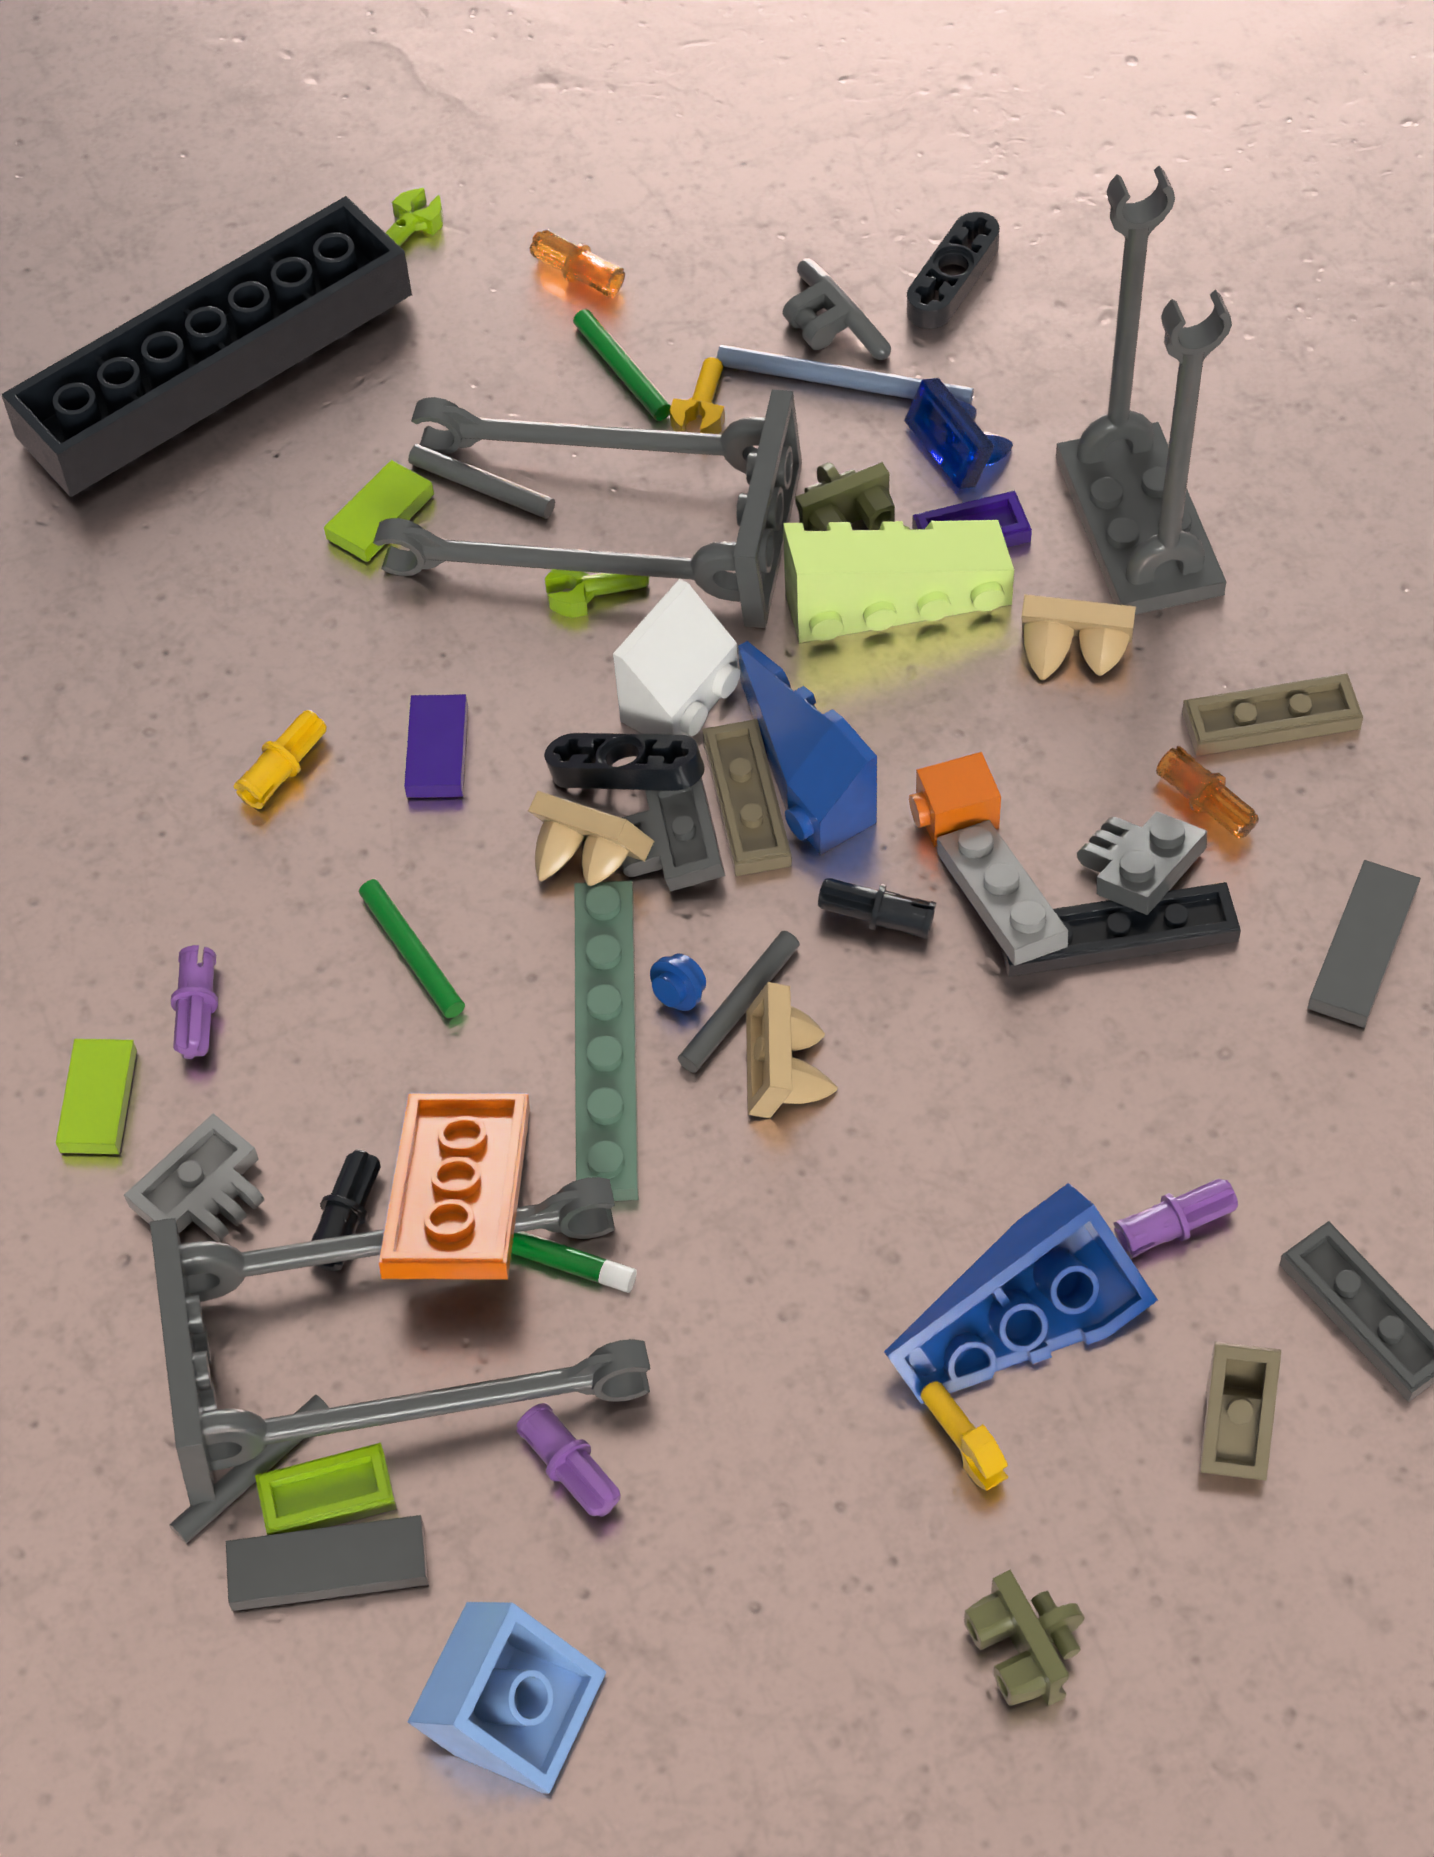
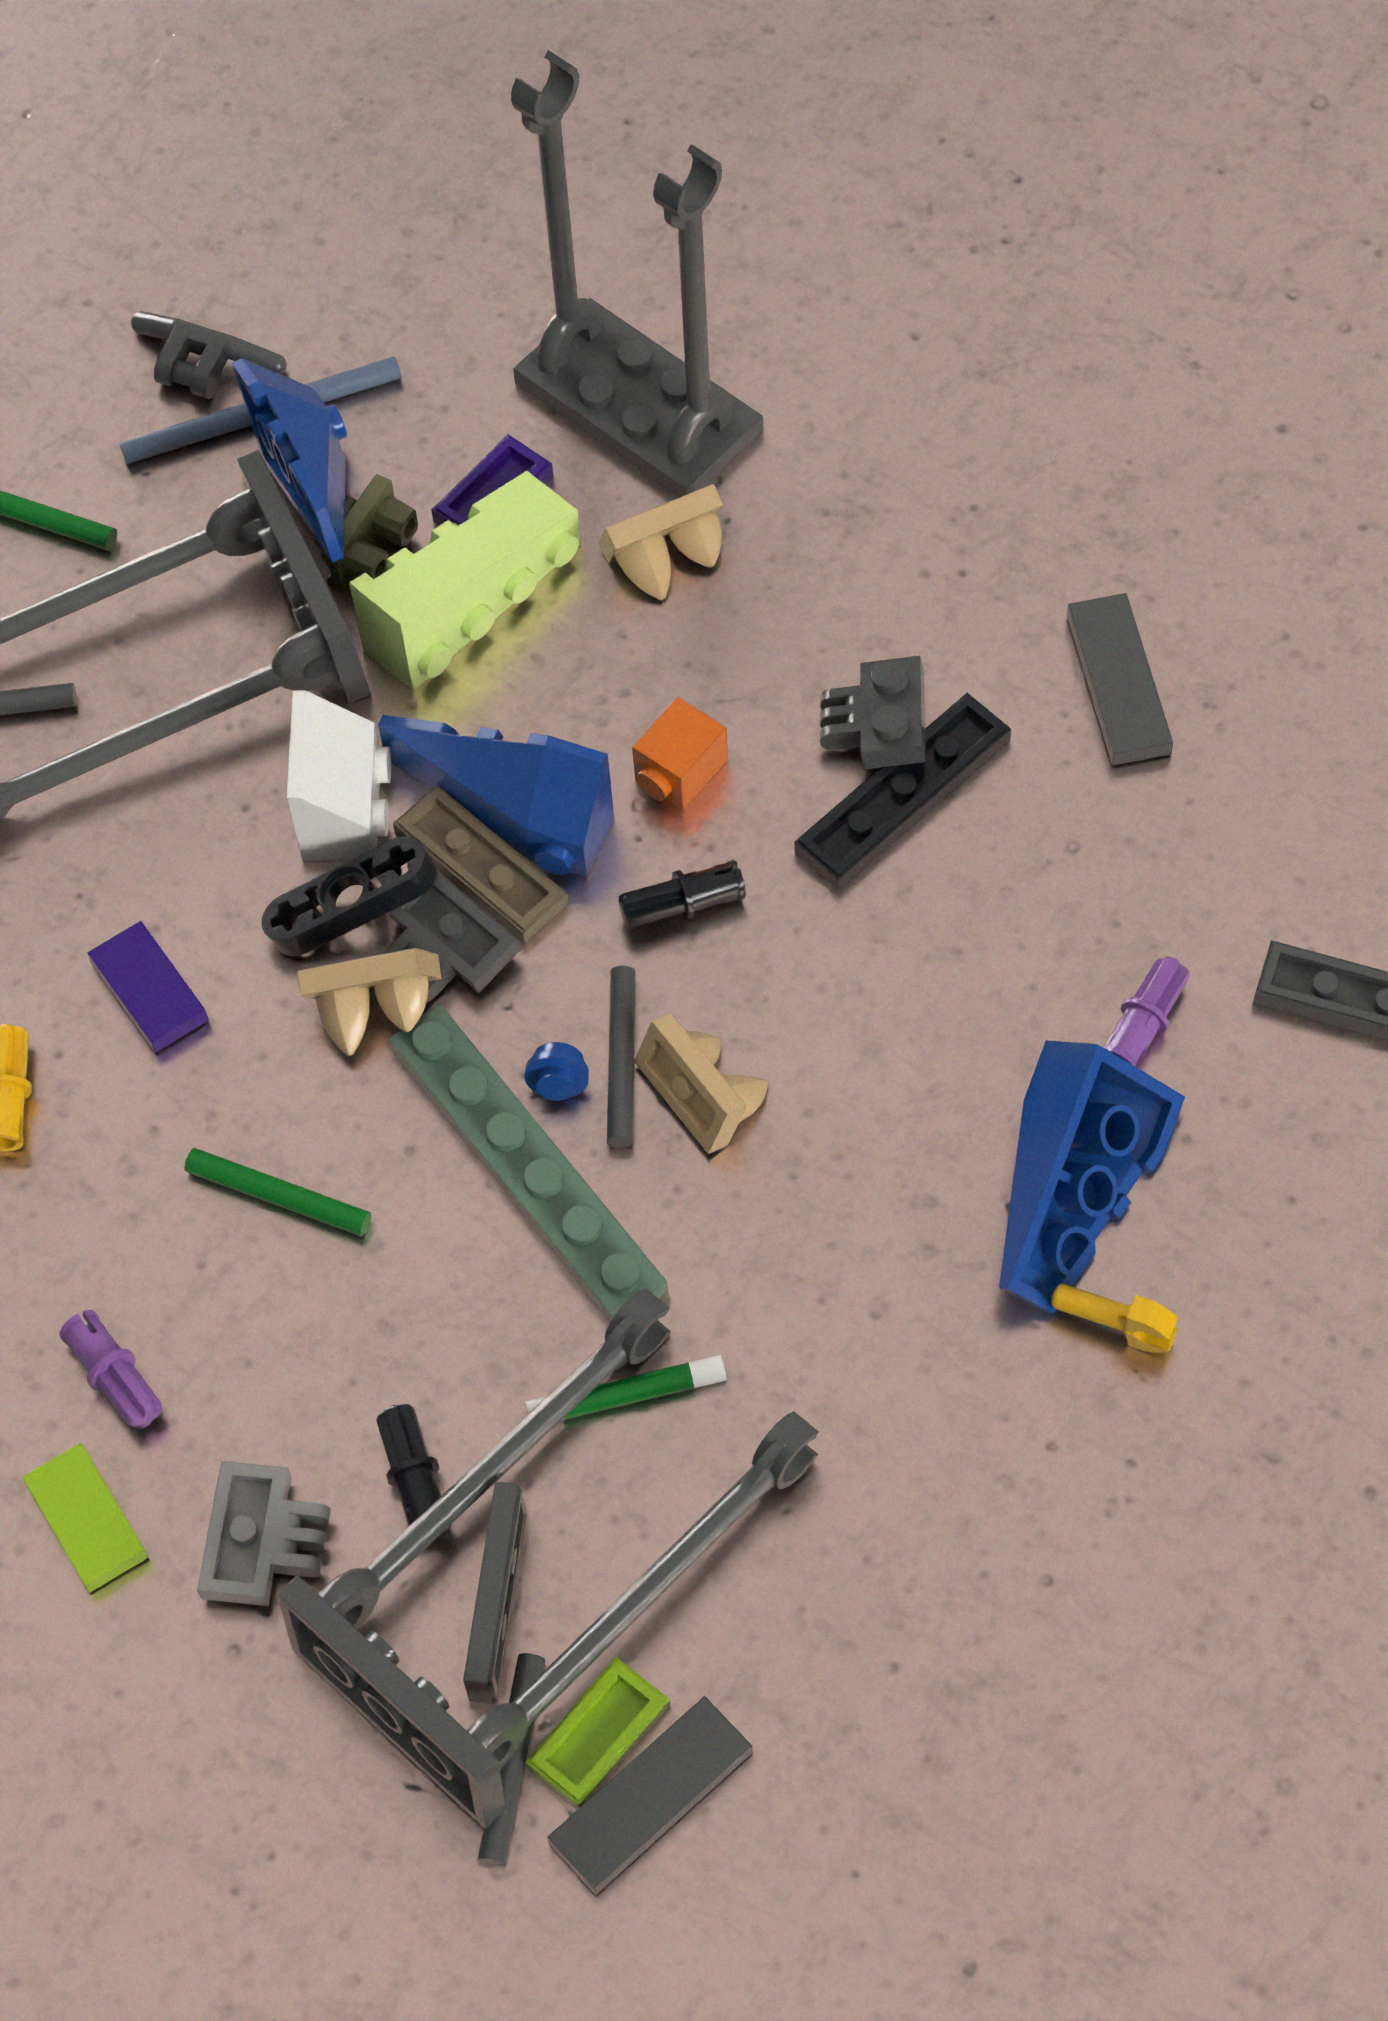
camera: 35 degrees left, 5 degrees up
tile [379,1094,530,1279] -> none
light blue slope [407,1602,606,1794] -> none
medium lavender axle [516,1403,621,1517] -> none
lime bar [545,569,649,618] -> none
yellow bar [670,357,725,434] -> none
clear blue tile [904,378,1013,489] -> none
black beam [907,212,1000,329] -> none
light grey plate [937,820,1068,966] -> none
olive hips [964,1570,1085,1706] -> none
clear orange axle [1156,746,1259,839] -> none
dark tan tile [1182,673,1363,756] -> none
dark tan slope [1200,1342,1281,1481] -> none
none -> blue wedge [231,358,347,563]
none -> dark grey tile [463,1481,526,1704]

